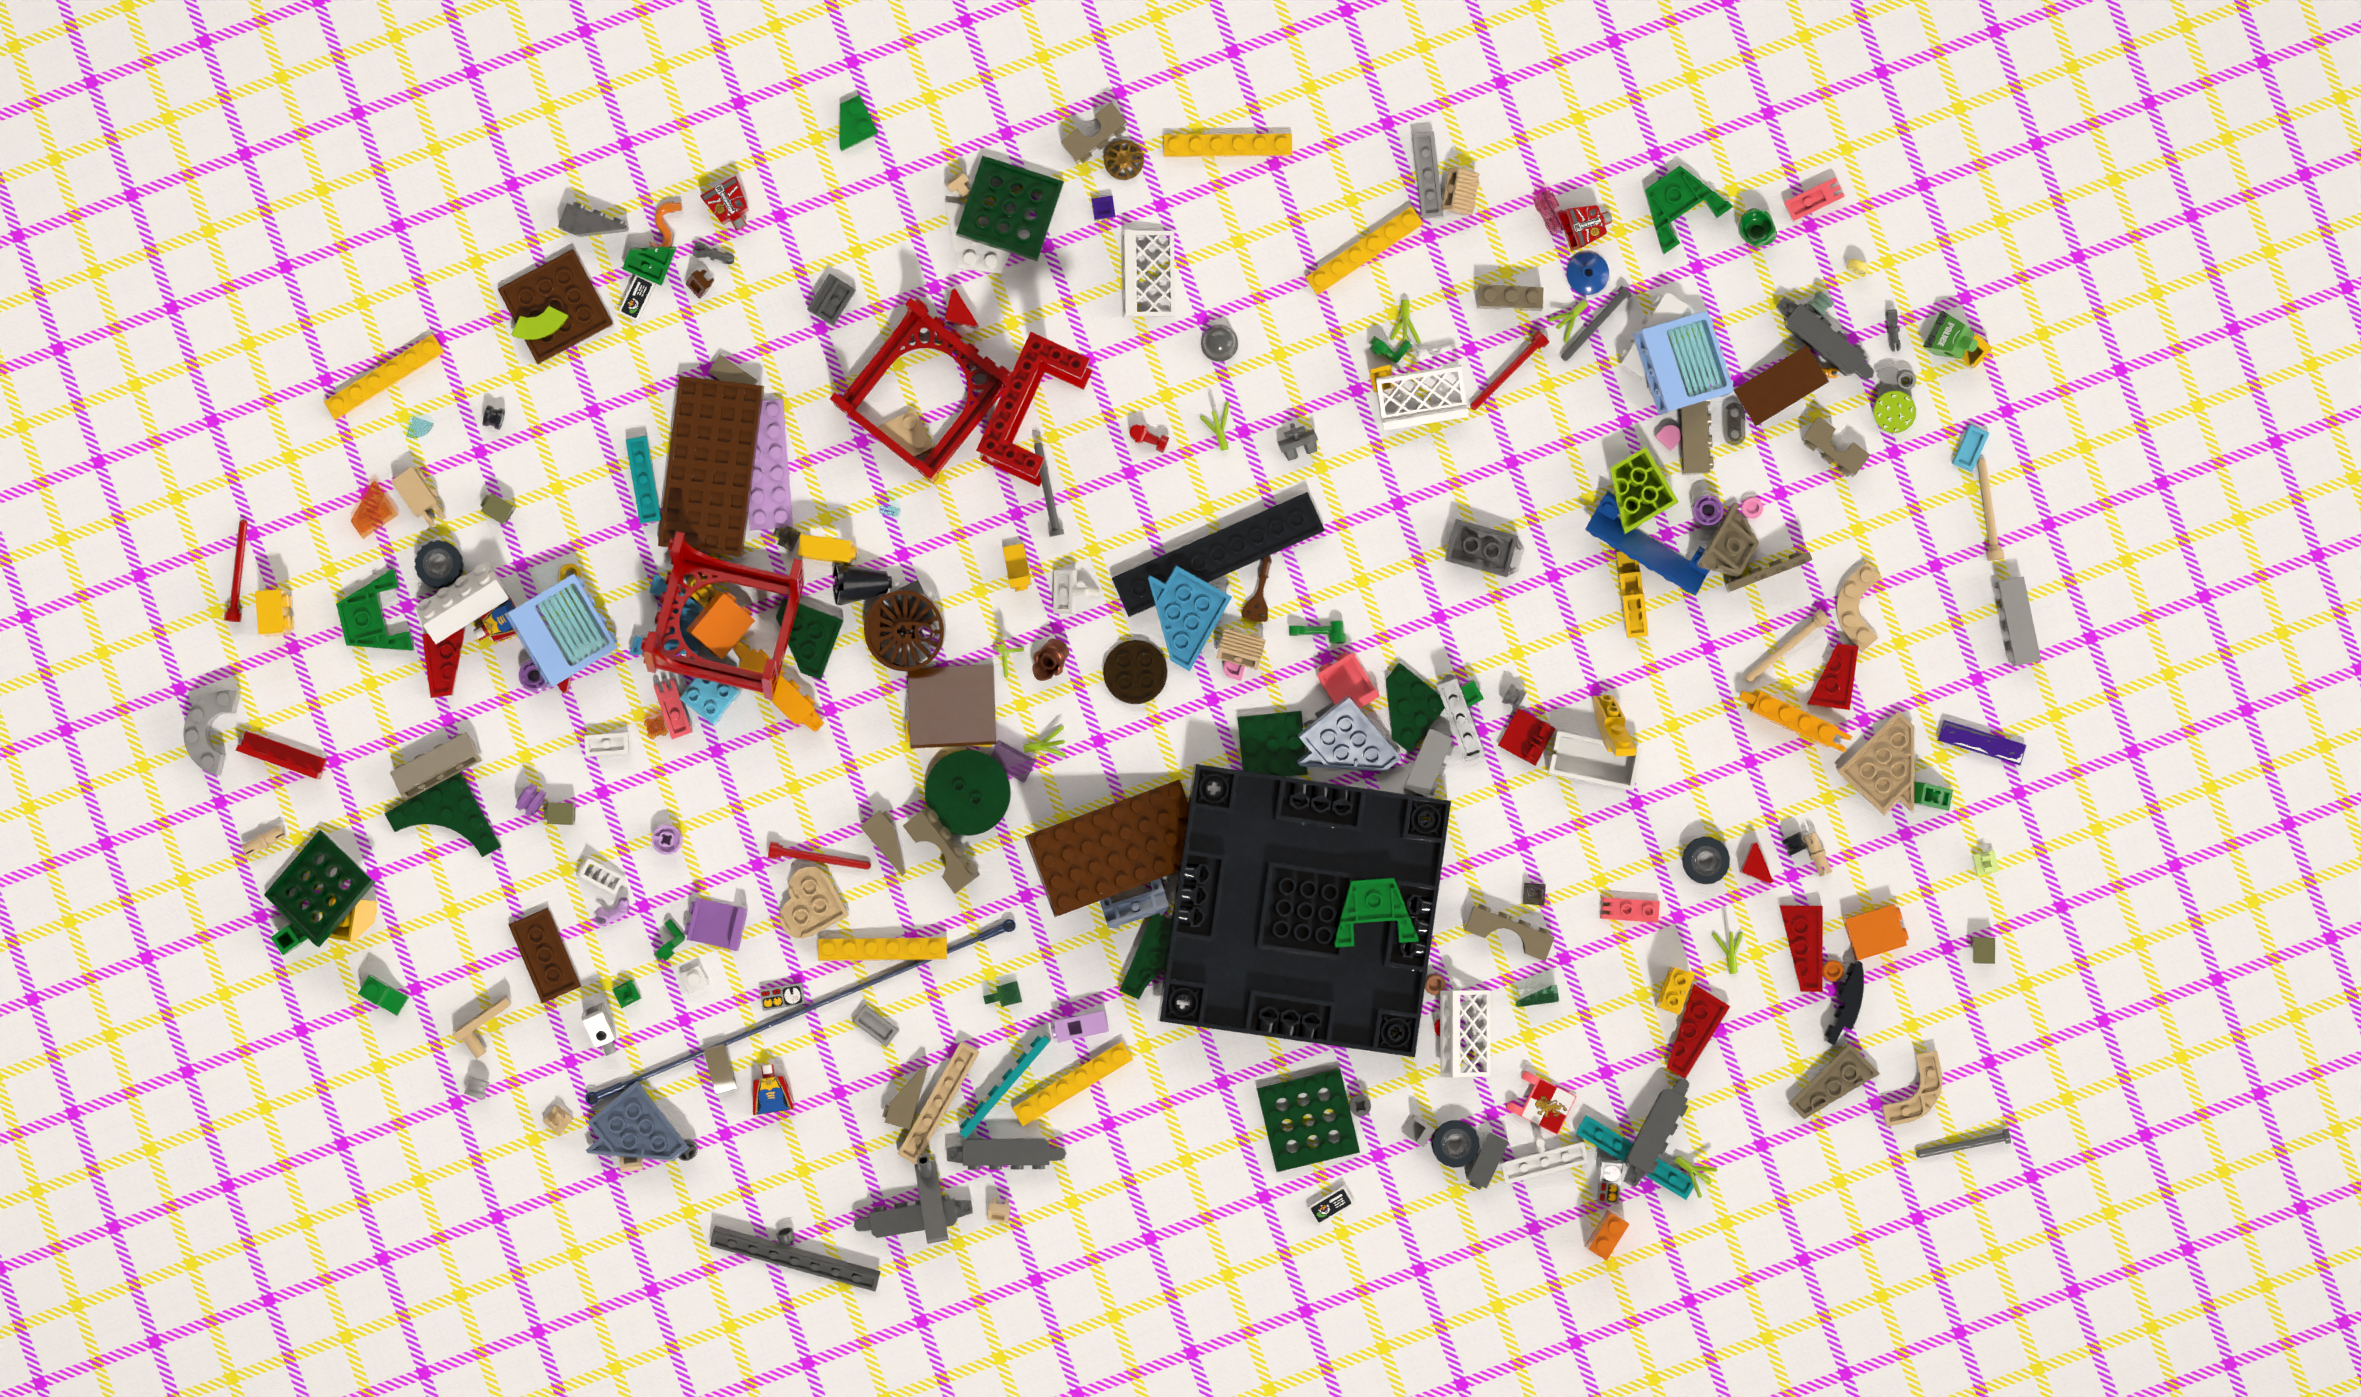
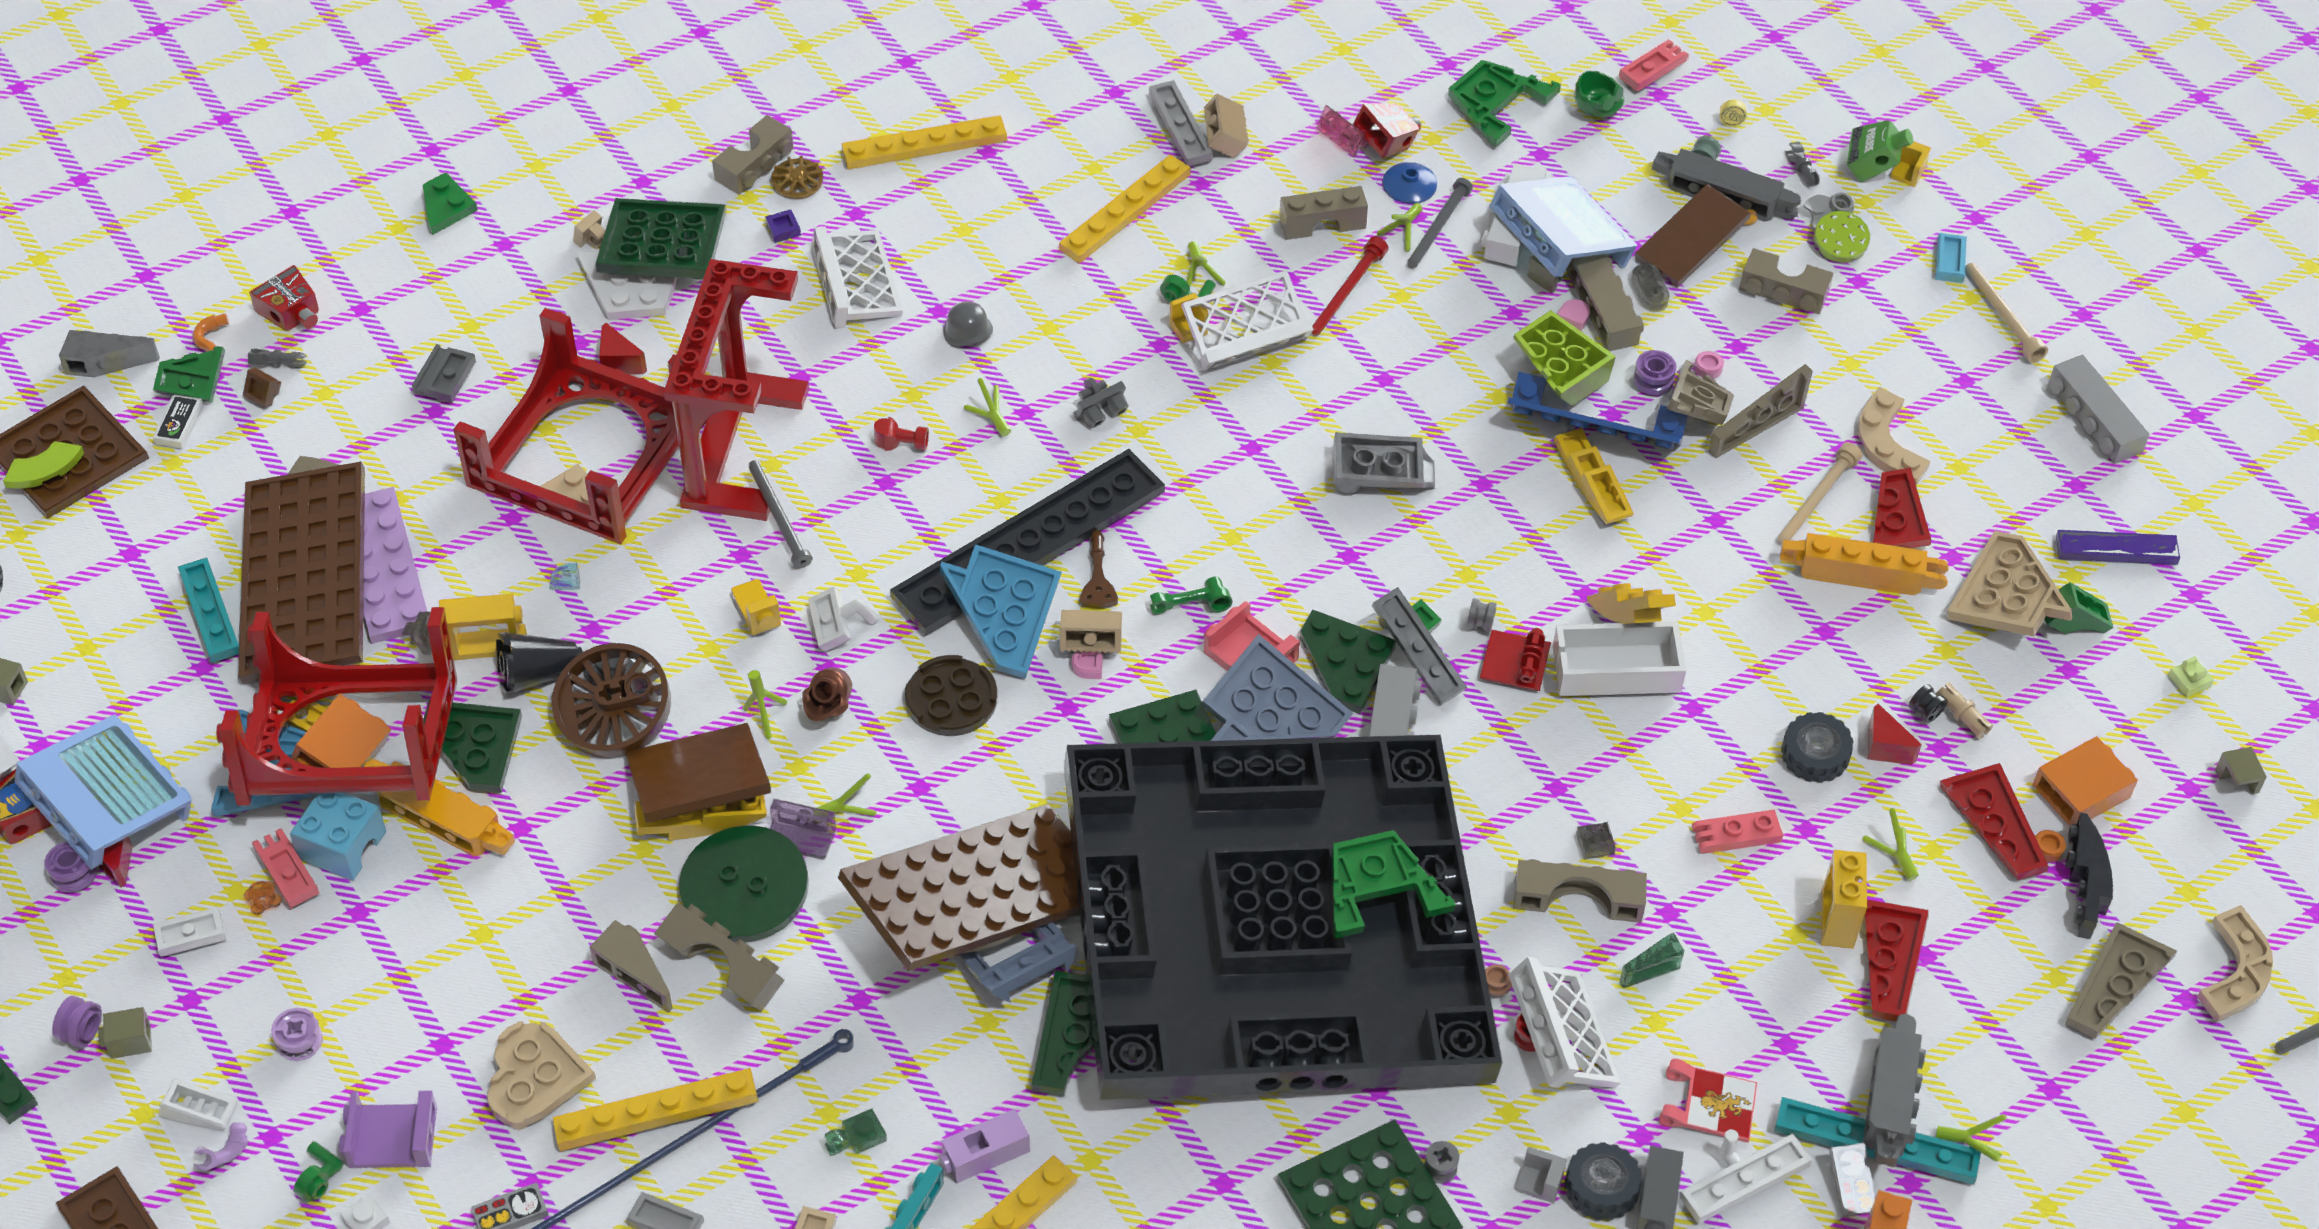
camera: 20 degrees left, 35 degrees down
red piece [768,841,871,870] -> none

